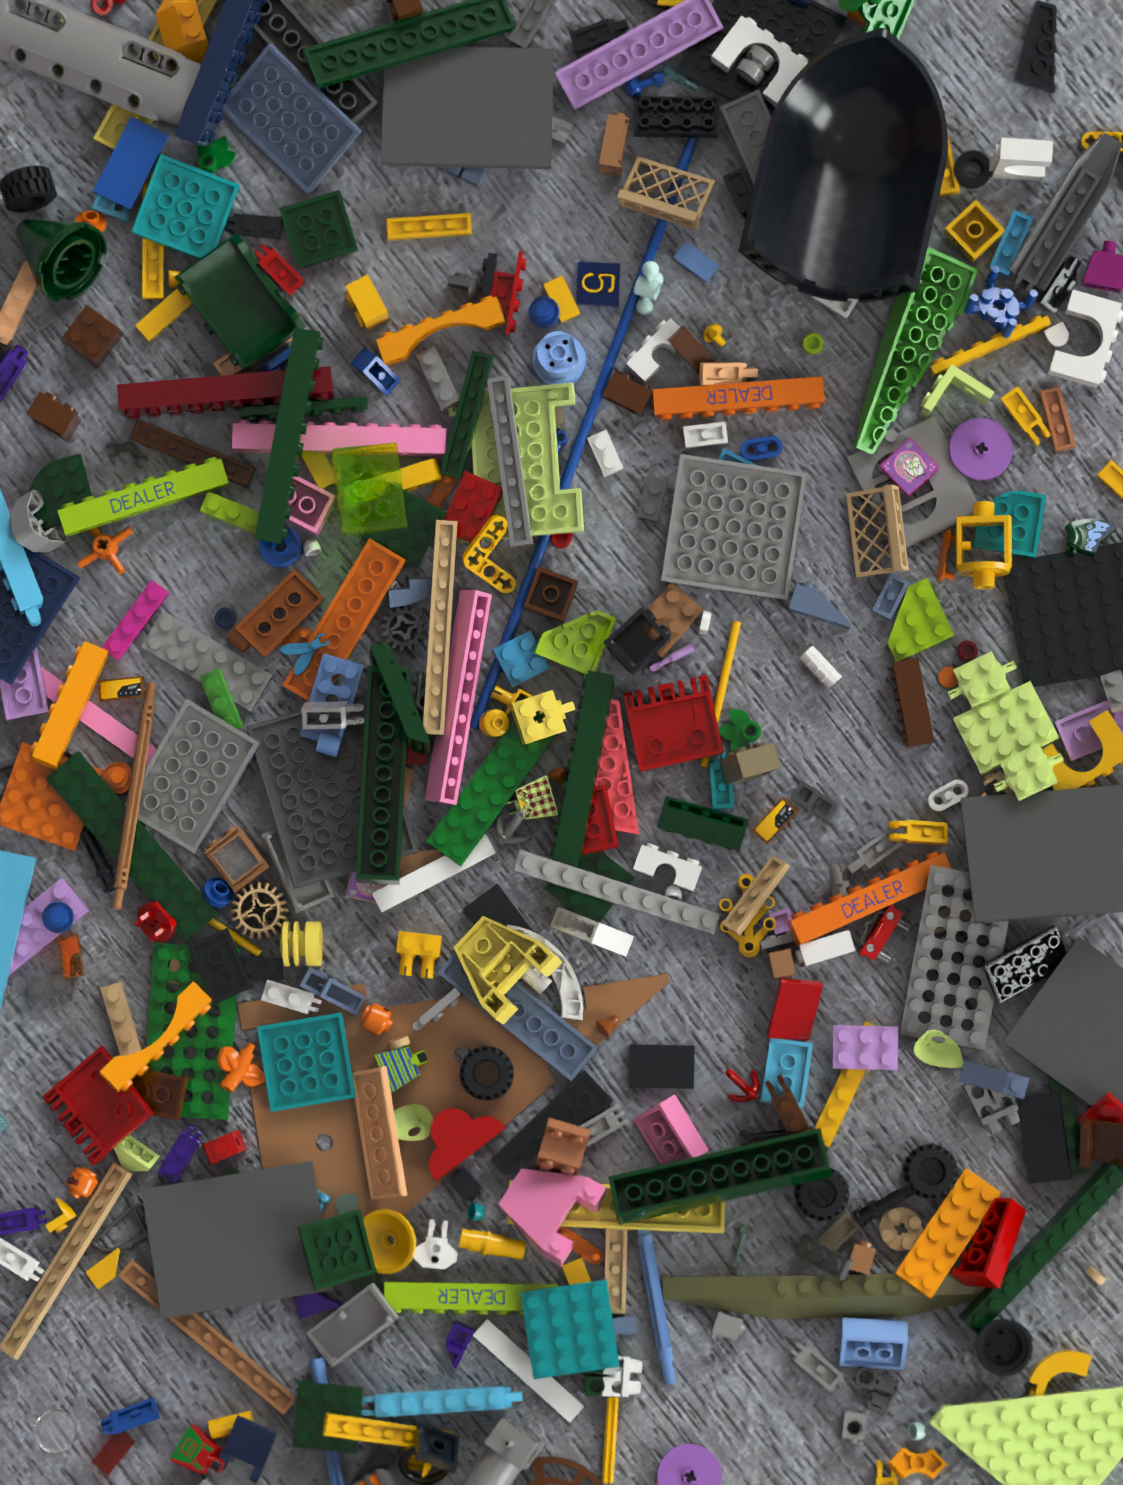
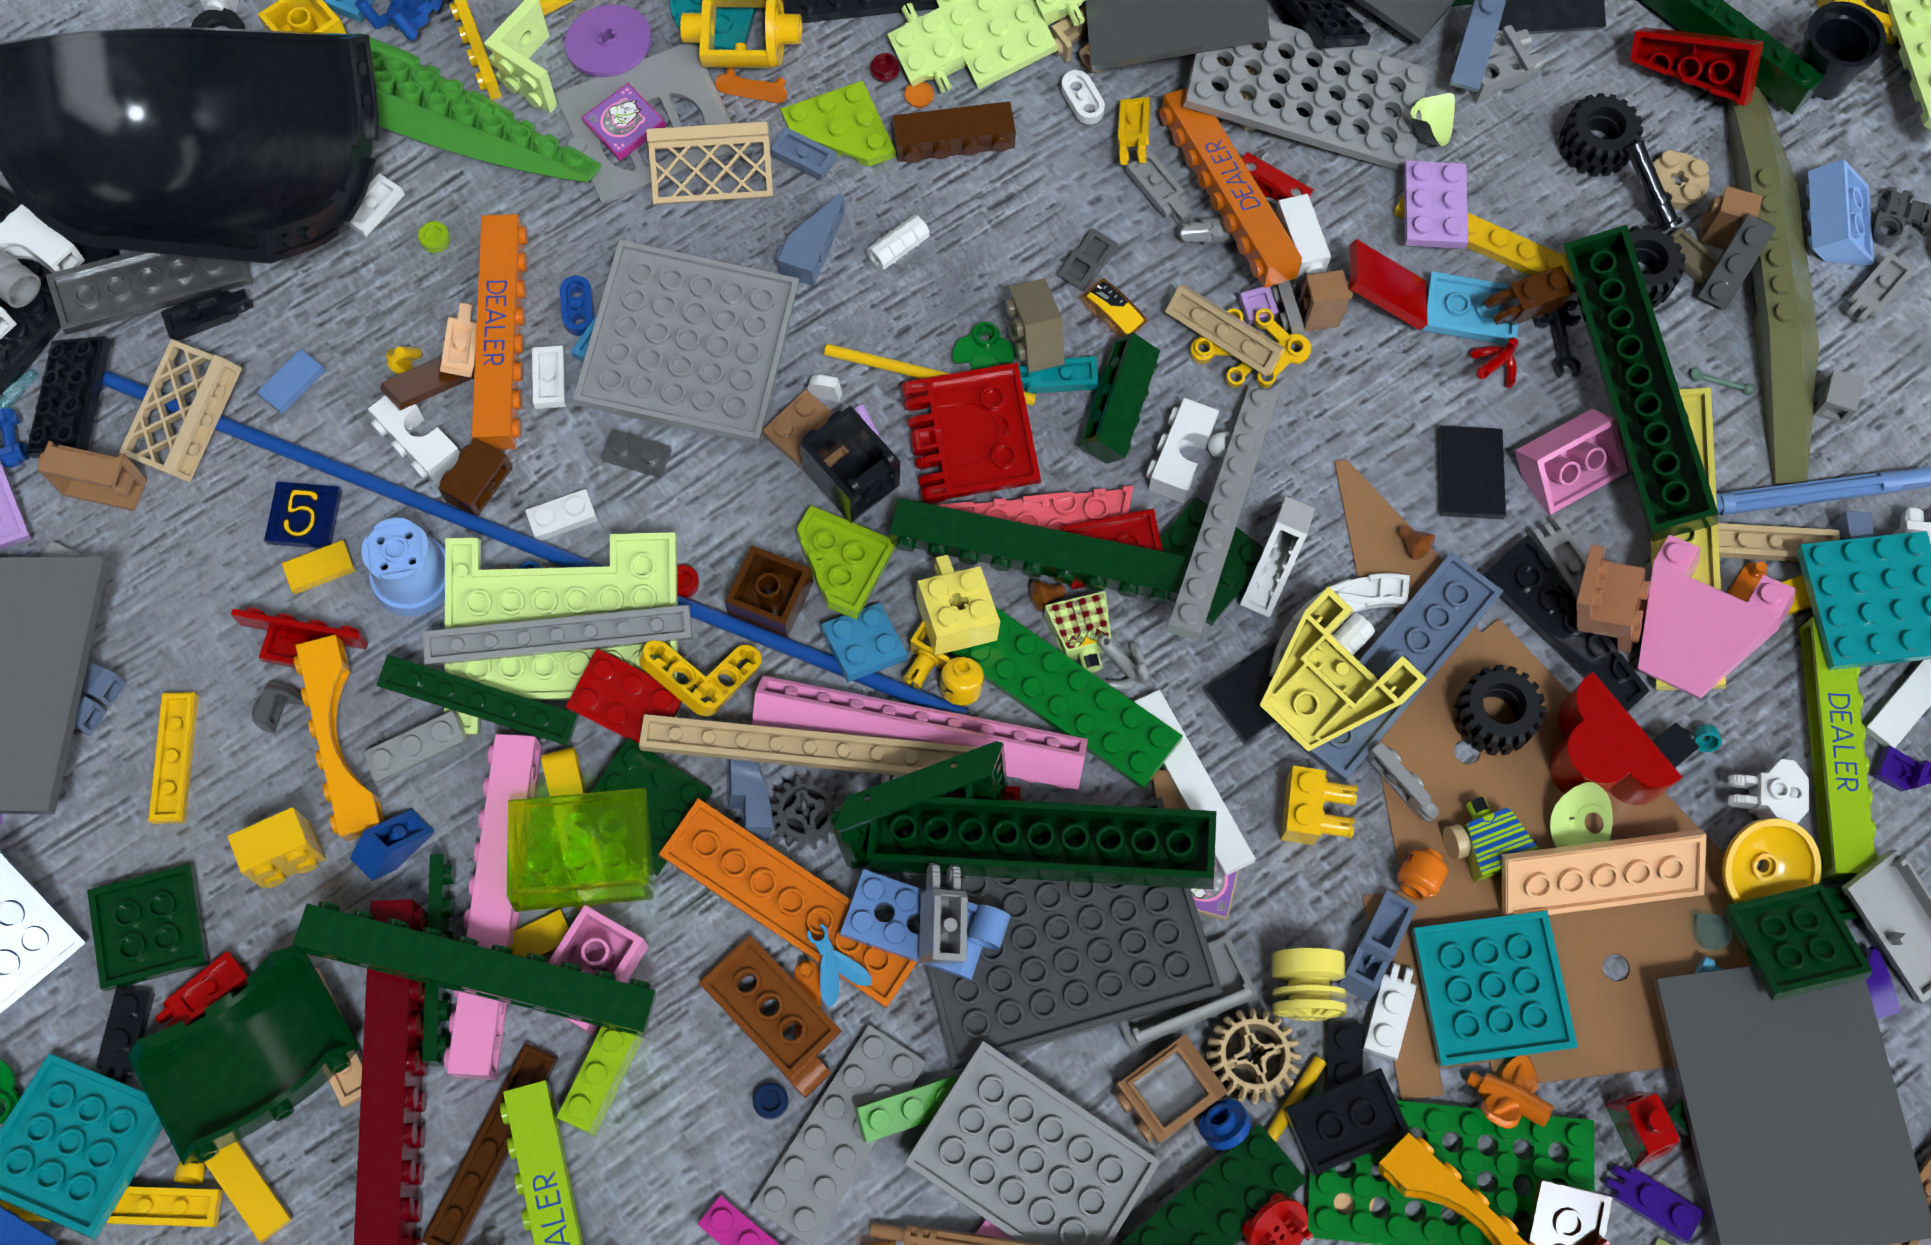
camera: 95 degrees left, 15 degrees down
blue plate [259,526,302,568] -> none
blue plate [261,346,291,372] -> none
white hinge [303,539,321,556] -> none
orange piece [426,475,456,507] -> none
yellow piece [459,1228,526,1260] -> none
black plate [479,253,498,298] -> none
blue plate [529,296,560,328] -> none
light aqua piece [634,261,663,315] -> none
light orange plate [894,1168,1001,1299] -> none

